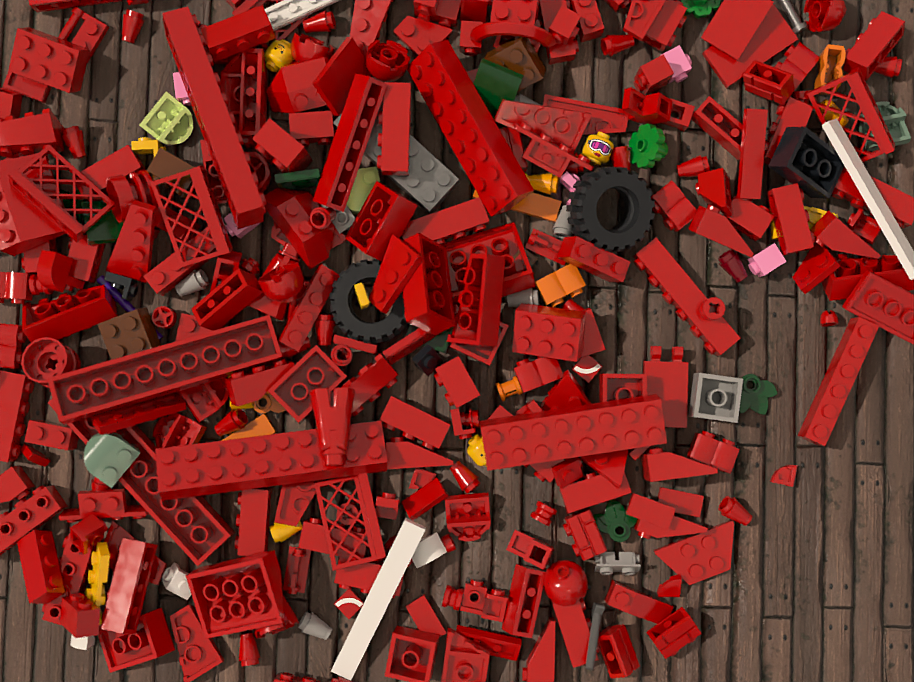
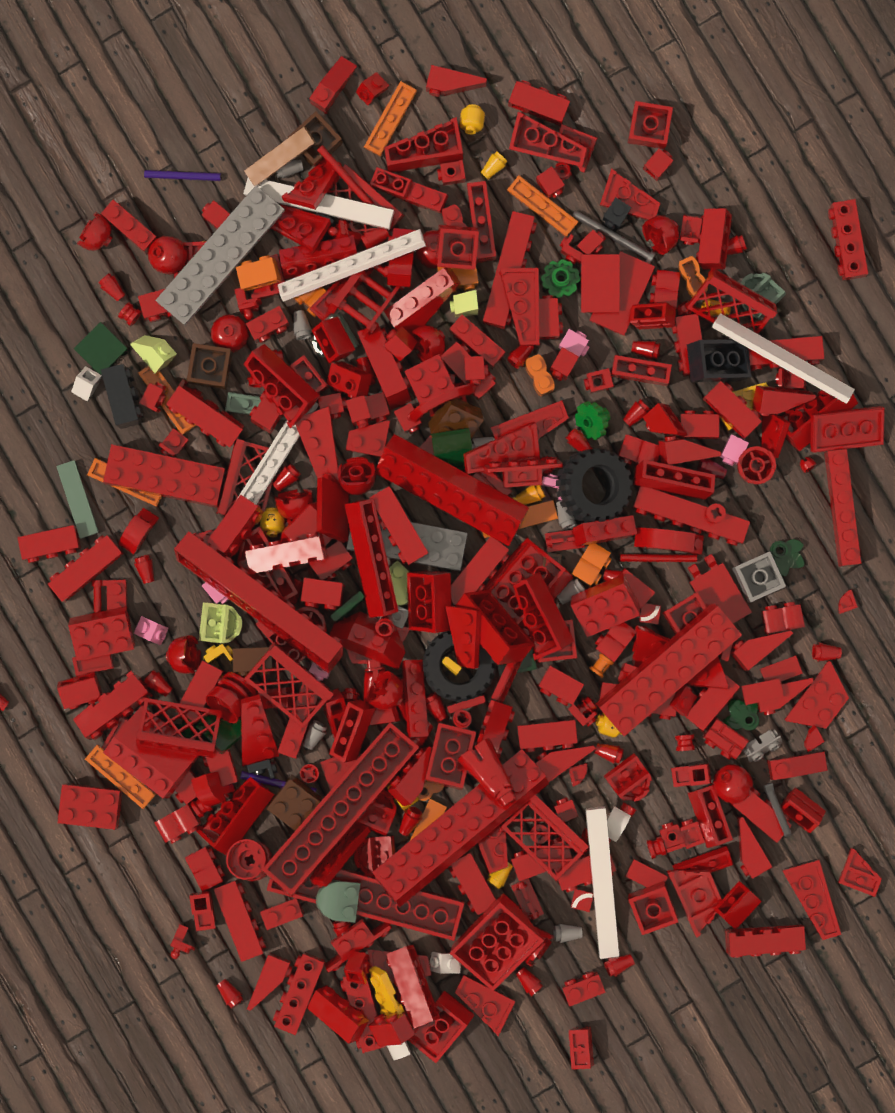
camera: 30 degrees left, 0 degrees up
red tile [20,444,50,467] -> none
red tile [402,477,448,521] -> none
black bracket [412,344,443,377] -> none
yellow head [582,132,614,166] -> none
red brick [622,87,672,124] -> none
red brick [646,607,702,659] -> none
red tile [737,108,768,199] -> none
none -> bright pink bracket [134,616,168,645]
none -> red cylinder [166,635,201,674]
none -> wedge [245,533,328,574]
none -> orange brick [525,354,554,397]
none -> red bar [620,554,697,562]
none -> red cone [631,341,660,360]
none -> red brick [634,459,715,500]
none -> red arch [634,528,704,555]
none -> red bracket [680,215,702,245]
none -> red cylinder [737,446,776,485]

